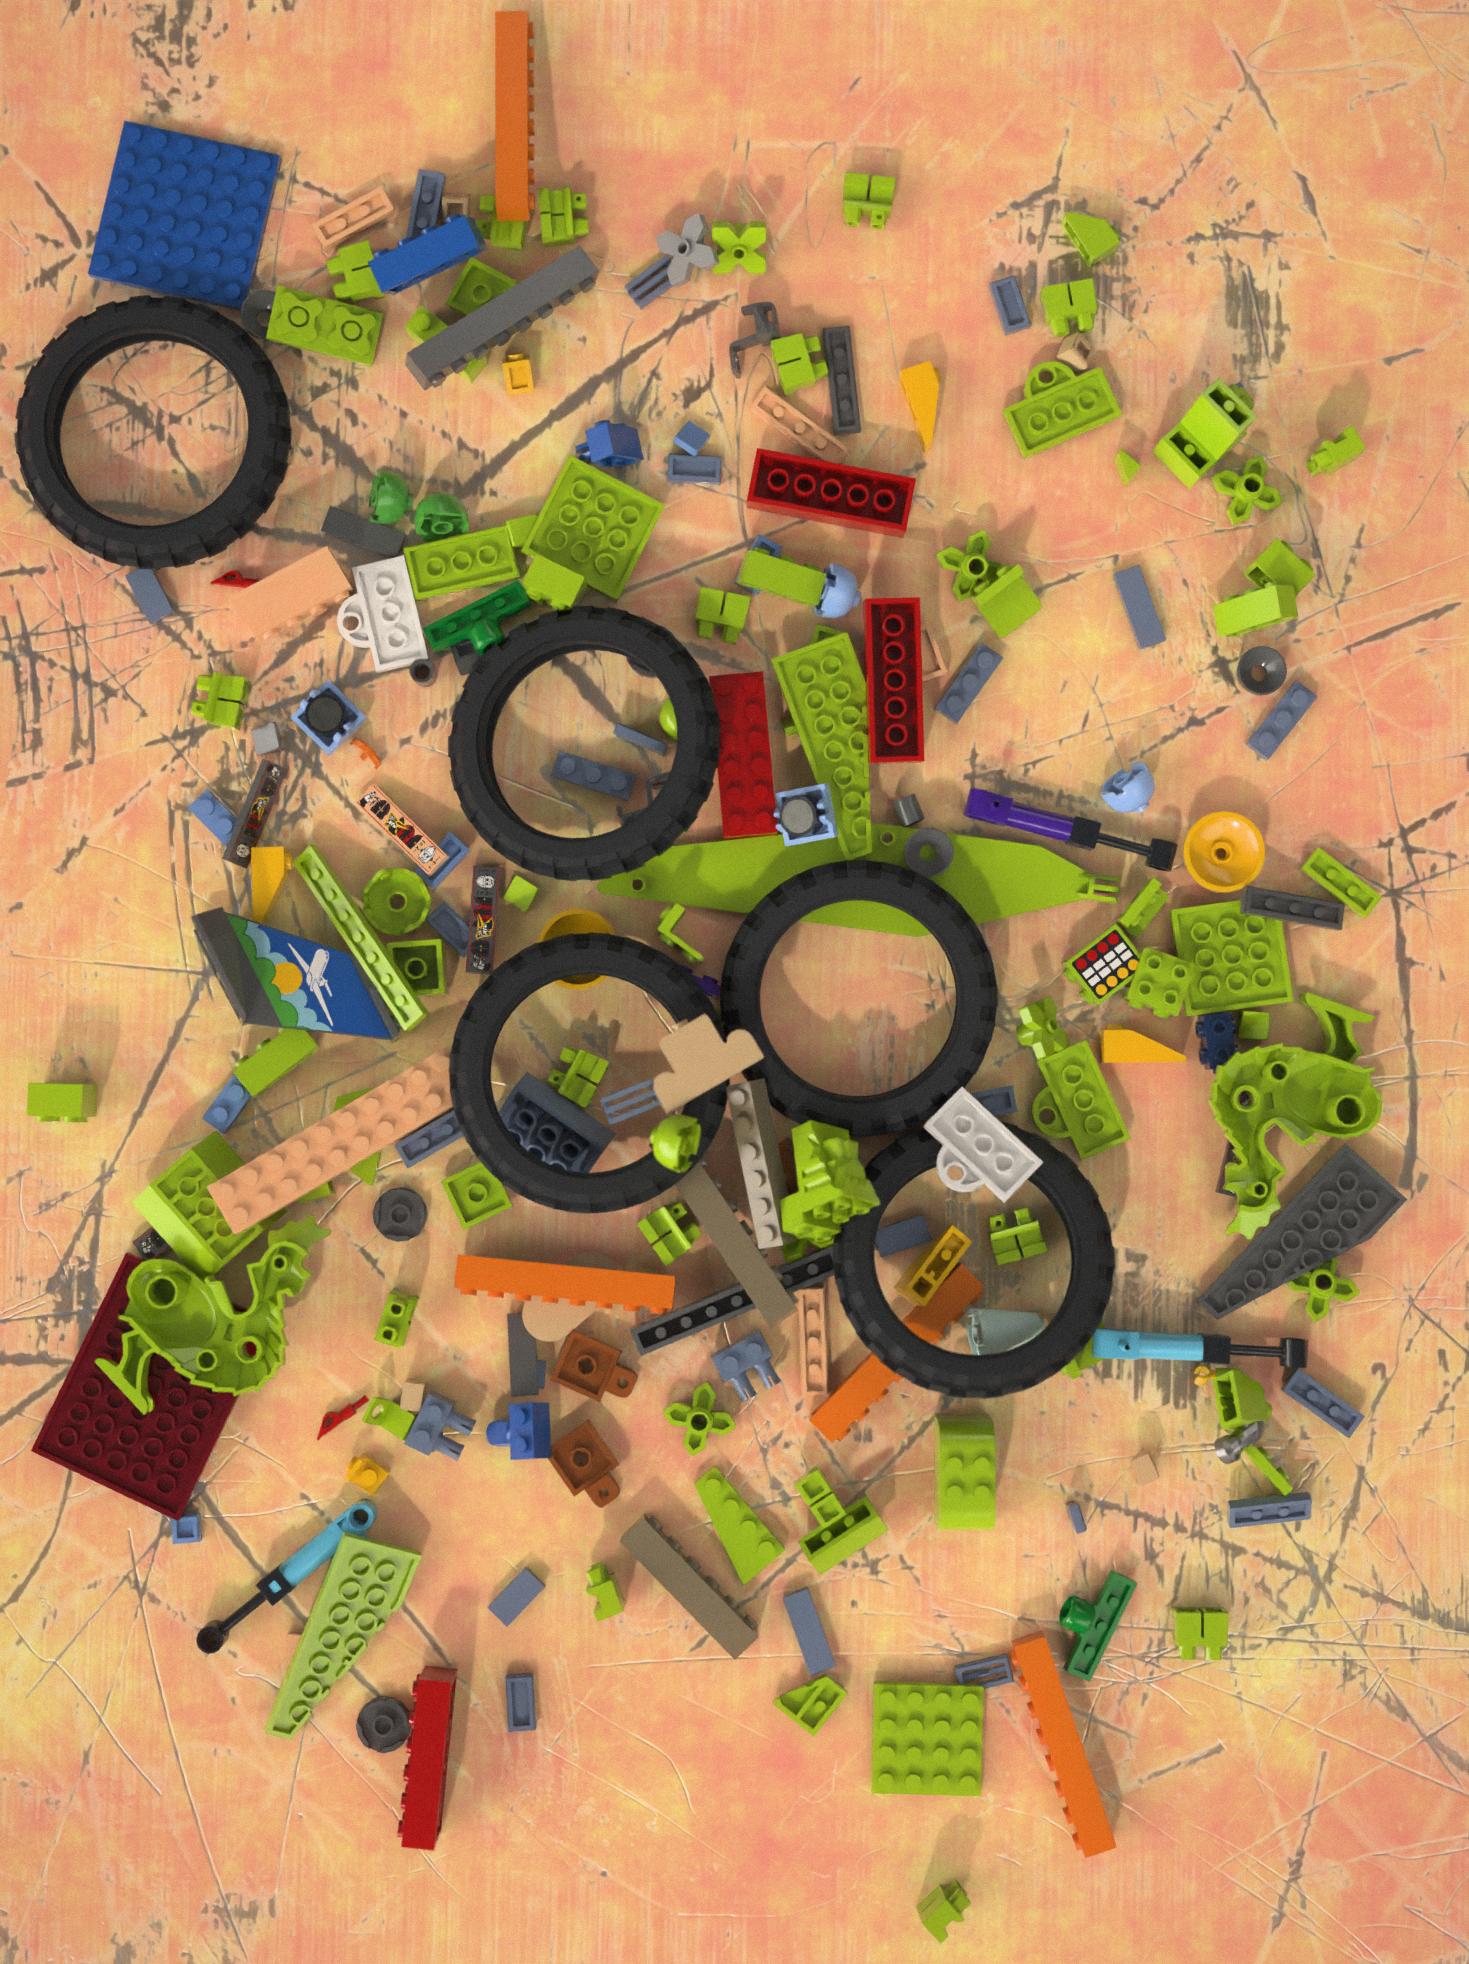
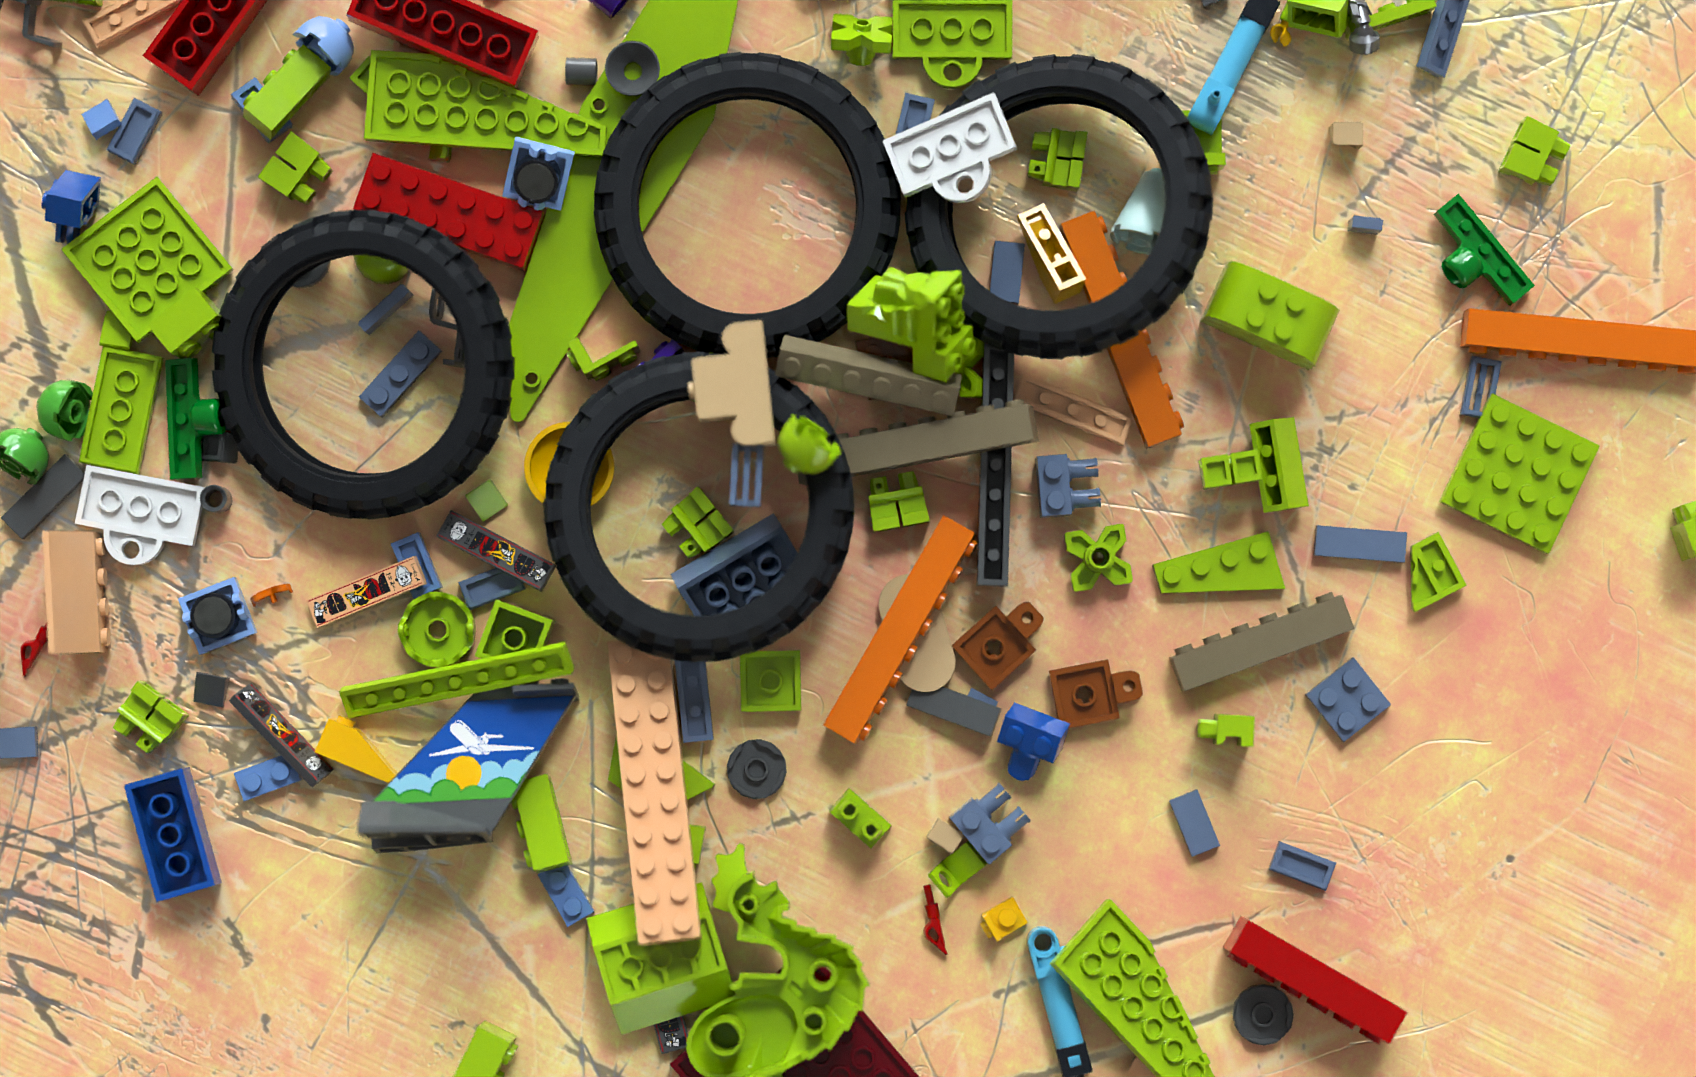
camera: 60 degrees left, 0 degrees up
none -> blue brick [124,767,222,902]
none -> sand blue plate [1305,657,1391,742]

